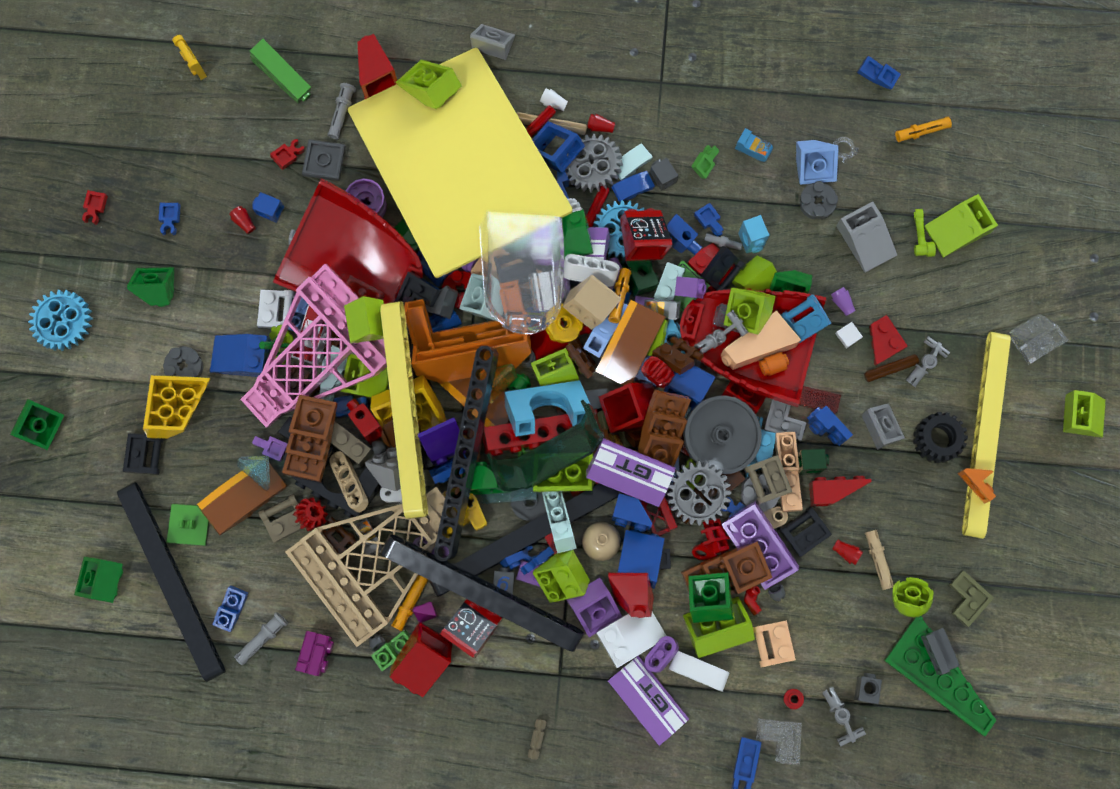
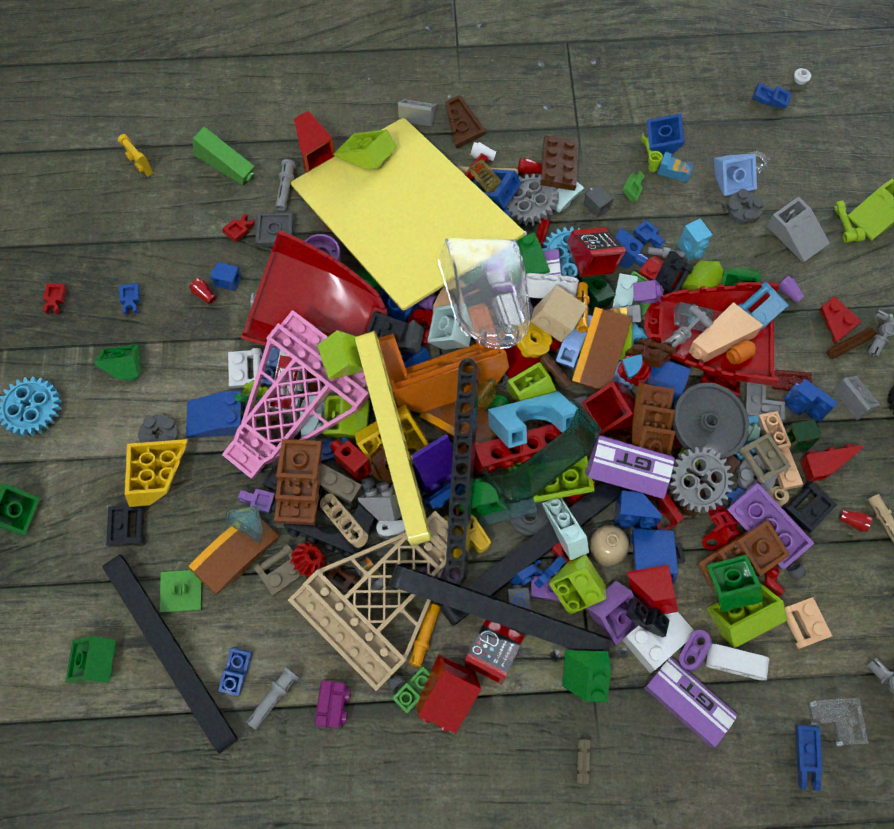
camera: 10 degrees left, 10 degrees down
magenta slope [413,602,438,623] -> none
blue slope [611,171,655,203] -> none
lime slope [723,288,775,335] -> none
red plate [783,689,804,709] -> none
white tile [835,322,863,349] -> none
light orange pin [895,117,952,142] -> none
none -> reddish brown wing [445,95,485,148]
none -> clear yellow slope [468,159,501,193]
none -> reddish brown plate [540,135,578,191]
none -> medium azure bush [561,263,578,278]
none -> green slope [562,650,611,702]
none -> dark azure tile [622,354,642,379]
none -> black slope [626,597,670,637]
none -> lime brick [641,133,663,172]
none -> blue slope [647,113,685,155]
none -> sand green plate [746,422,761,441]
none -> white plate [794,68,811,85]

